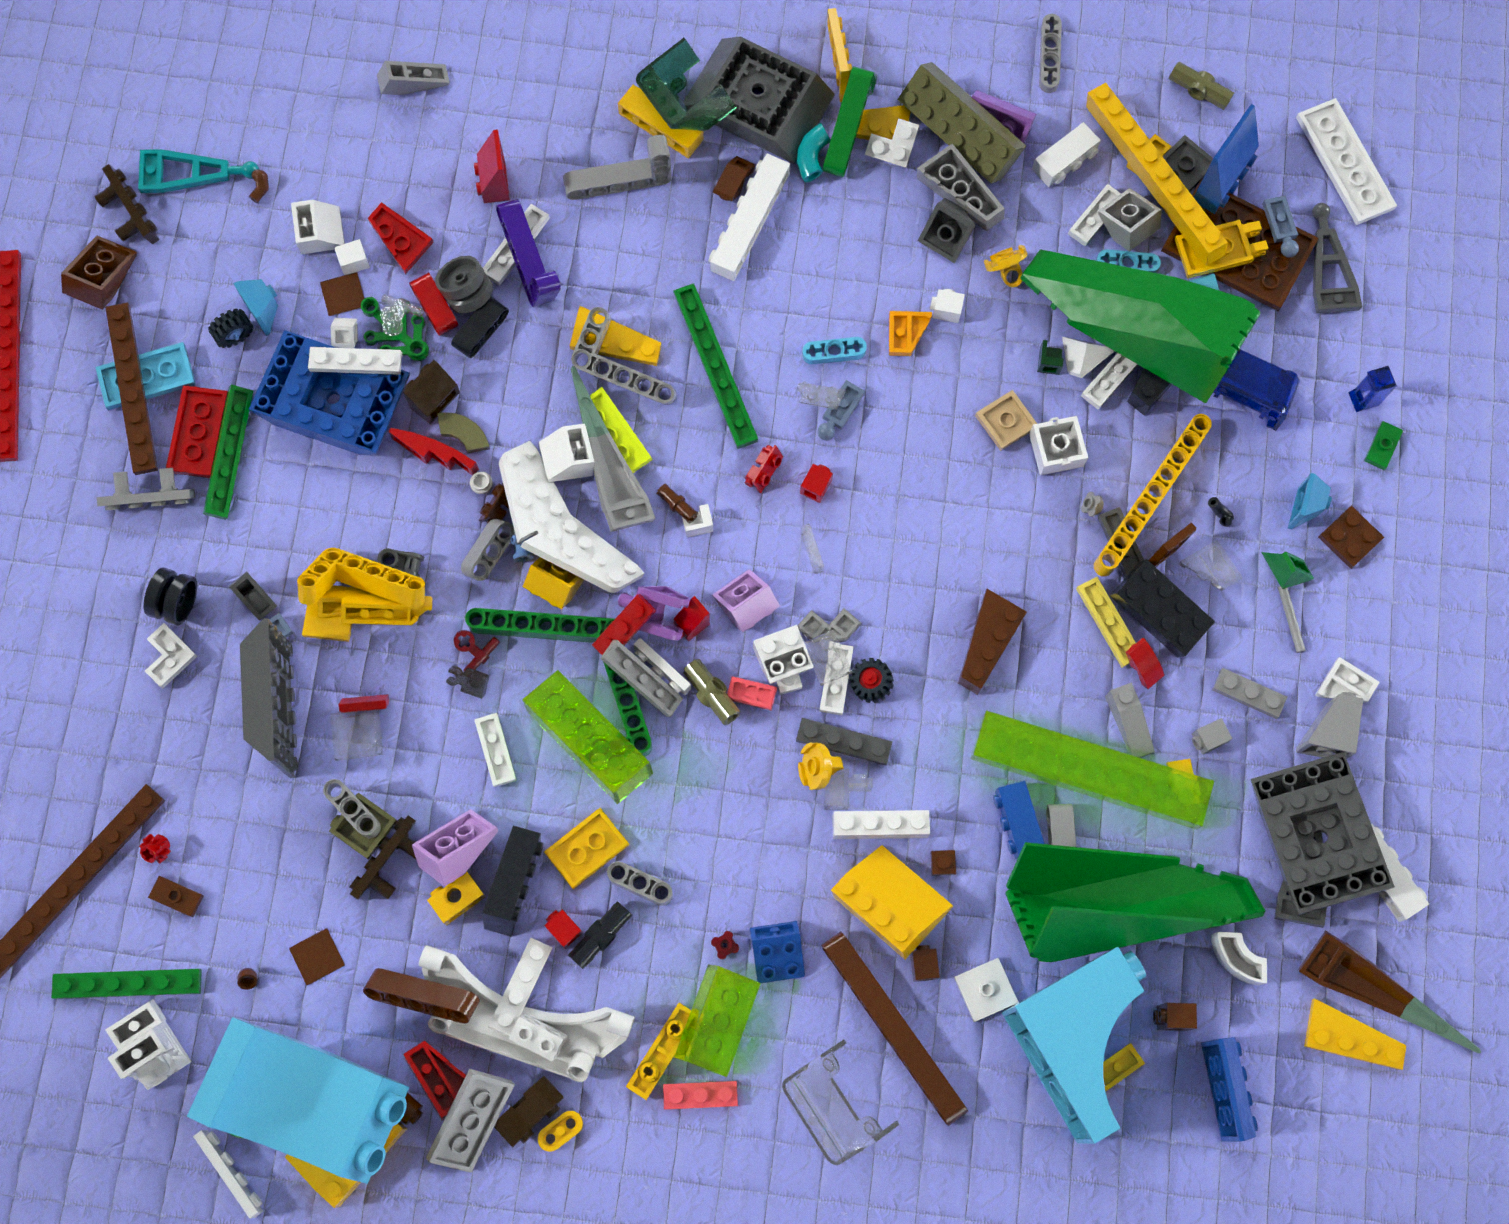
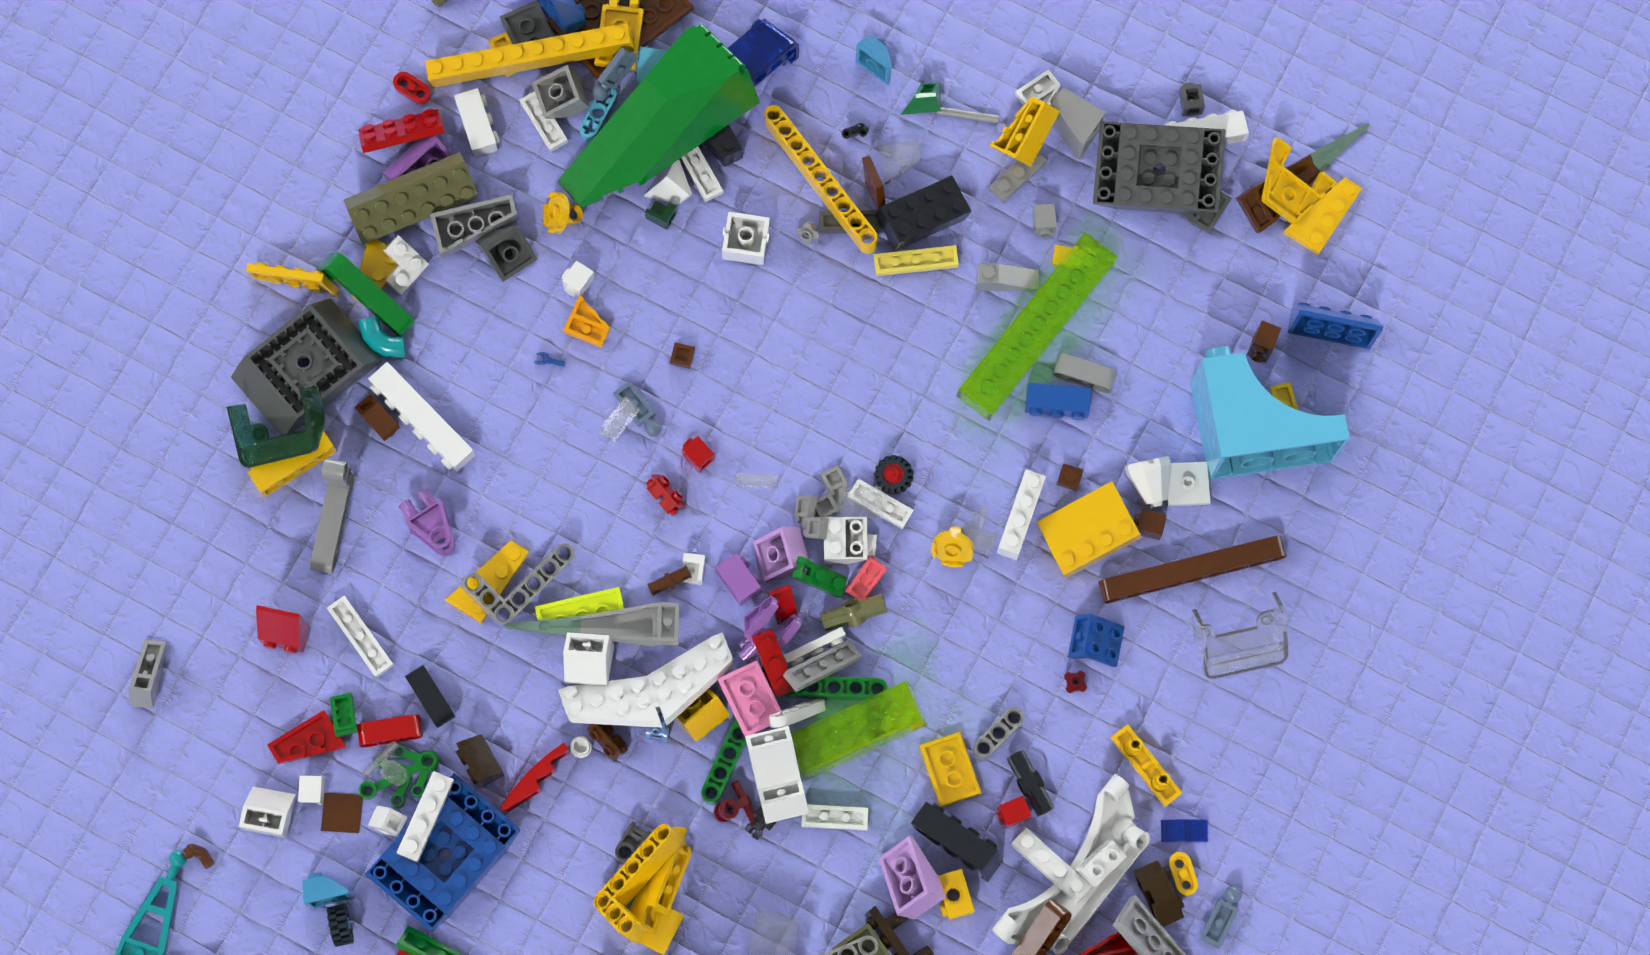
camera: 70 degrees left, 0 degrees up
red tile [338,694,390,713] -> none
dark grey wheel [435,256,493,313] -> none
olive tile [437,413,490,453] -> none
light grey beam [461,519,515,581] -> none
dark purple beam [496,199,561,307] -> none
coral plate [663,1081,738,1110] -> none
green plate [673,283,758,449] -> none
clear neon green brick [674,964,761,1077] -> none
dark grey plate [796,718,892,765] -> none
medium azure beam [802,337,867,364] -> none
reddish brown wedge [958,589,1027,695] -> none
tan plate [975,390,1037,451] -> none
green windscreen [1005,842,1266,962] -> none
light grey beam [1039,14,1062,93] -> none
red slope [1126,638,1165,689] -> none
white brick [1211,932,1267,985] -> none
reddish brown plate [1318,505,1384,569] -> none
none -> green plate [330,693,358,737]
none -> red plate [358,109,444,154]
none -> red plate [393,72,431,105]
none -> medium lavender piece [398,488,455,556]
none -> blue hand [534,352,565,367]
none -> sand blue plate [592,47,639,101]
none -> reddish brown plate [670,342,695,369]
none -> medium lavender brick [715,553,762,606]
none -> bright pink plate [717,660,781,739]
none -> white brick [745,726,809,824]
none -> white beam [769,698,826,728]
none -> green plate [792,556,848,598]
none -> light grey tile [794,496,829,540]
none -> yellow wedge [989,96,1060,167]
none -> white cone [1125,456,1171,508]
none -> clear blue slope [1161,819,1208,843]
none -> dark grey brick [1179,82,1205,116]
none -> sand blue plate [1199,885,1242,949]
none -> yellow wing [1261,137,1337,224]

